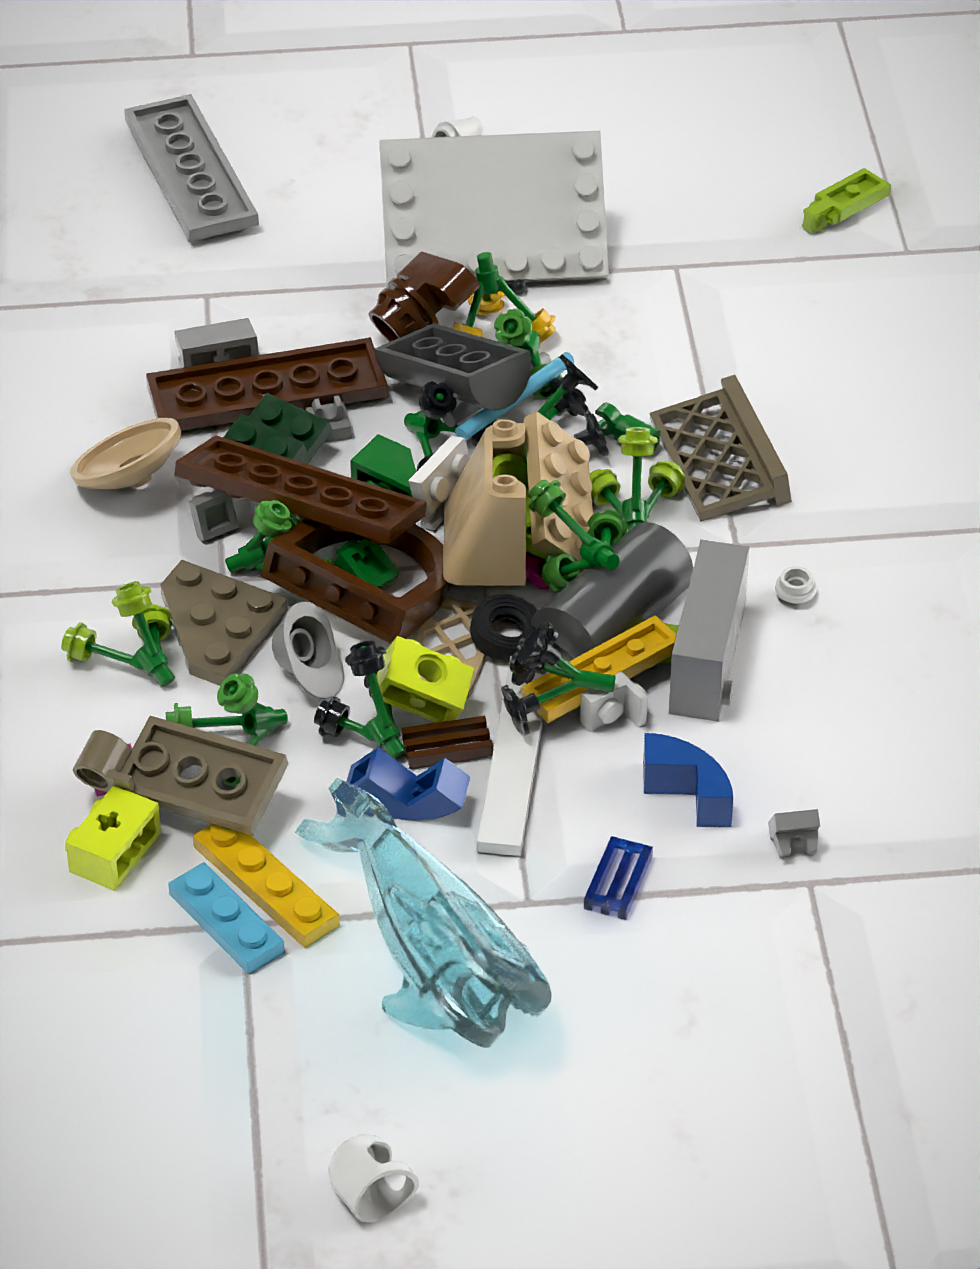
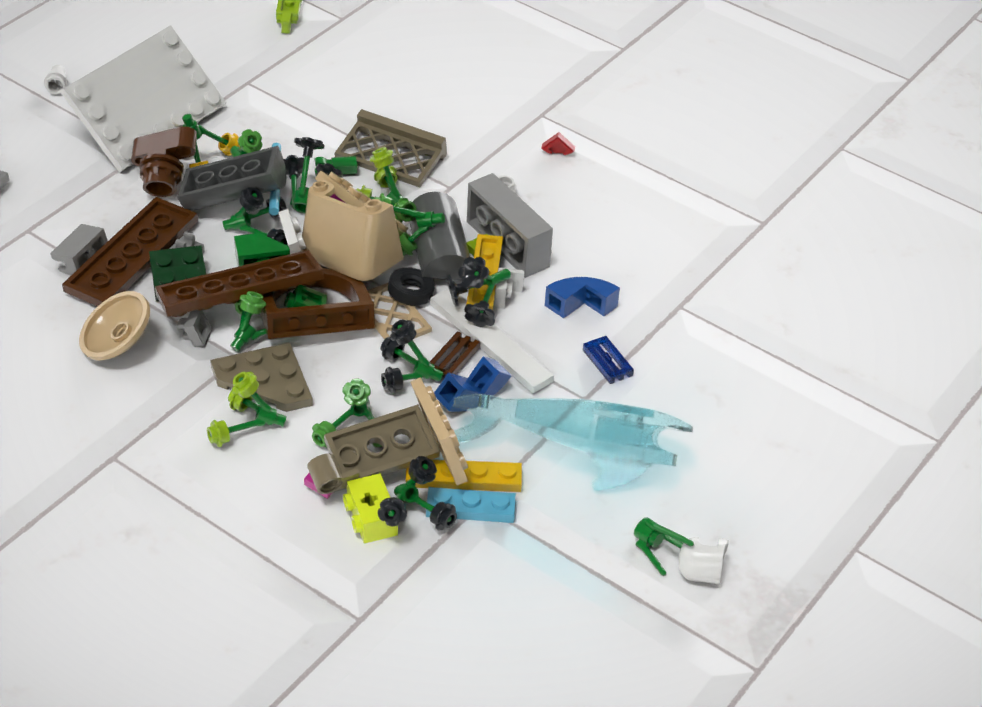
camera: 50 degrees left, 0 degrees up
light grey piece [272,601,344,699] -> none
neon yellow brick [371,636,474,723] -> none
light grey tile [768,809,820,858] -> none
none -> black plant [378,456,457,530]
none -> tan plate [410,377,468,485]
none -> red tile [541,132,576,155]
none -> green plant [634,517,694,576]

